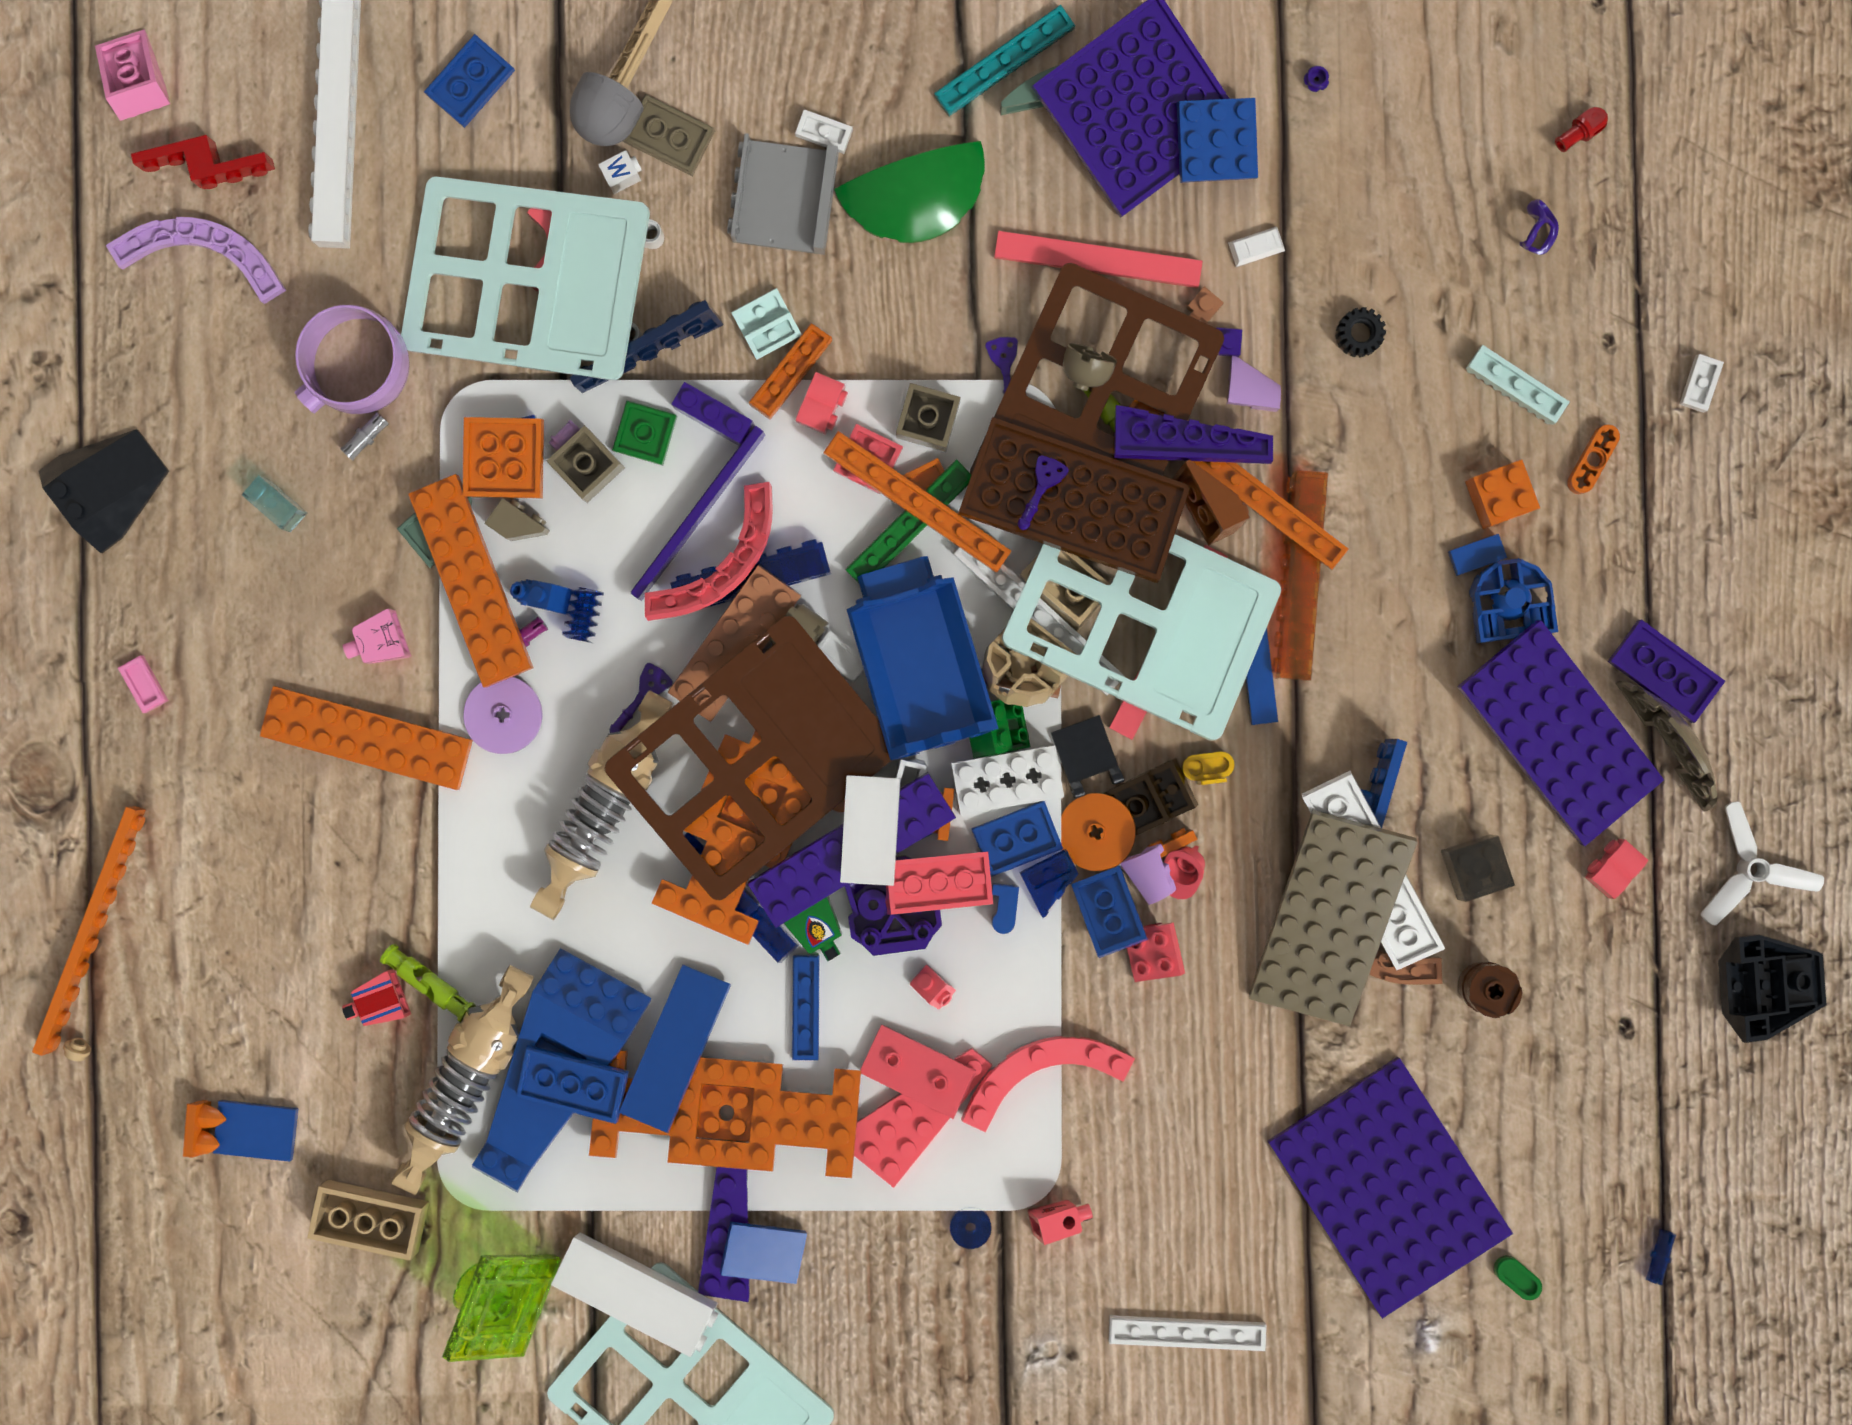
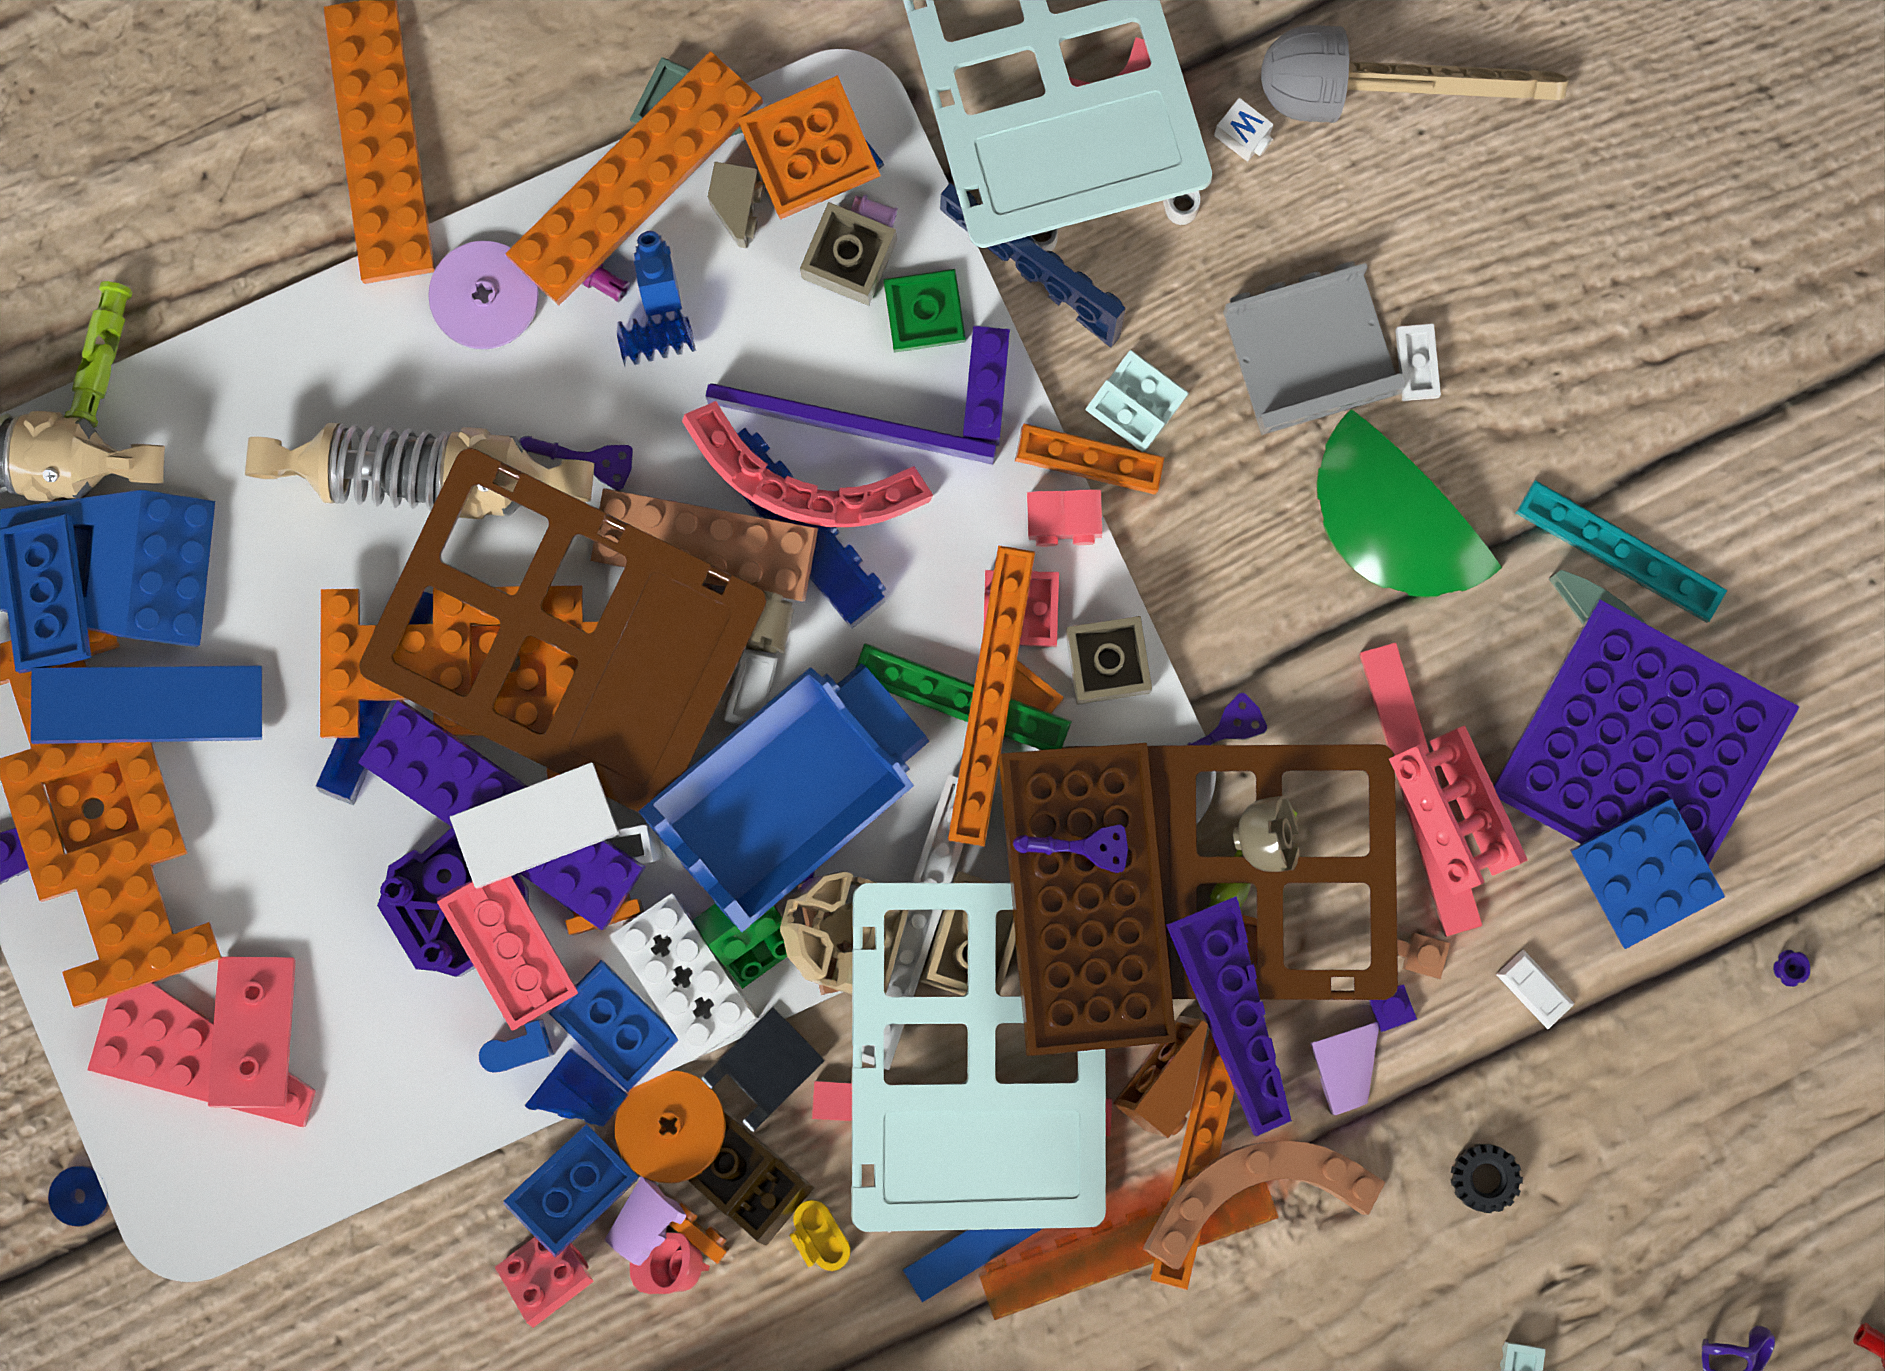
camera: 70 degrees right, 5 degrees down
torso [342,969,411,1026] -> none
bright pink torso [343,609,411,664] -> none
dark tan tile [623,94,715,177] -> none
green torso [784,896,842,962] -> none
blue tile [792,955,820,1060] -> none
coral bracket [910,965,956,1009] -> none
coral plate [961,1036,1135,1132] -> none
coral torso [1027,1200,1093,1245] -> none
none -> nougat plate [1143,1141,1386,1269]
none -> coral fence [1389,725,1528,896]

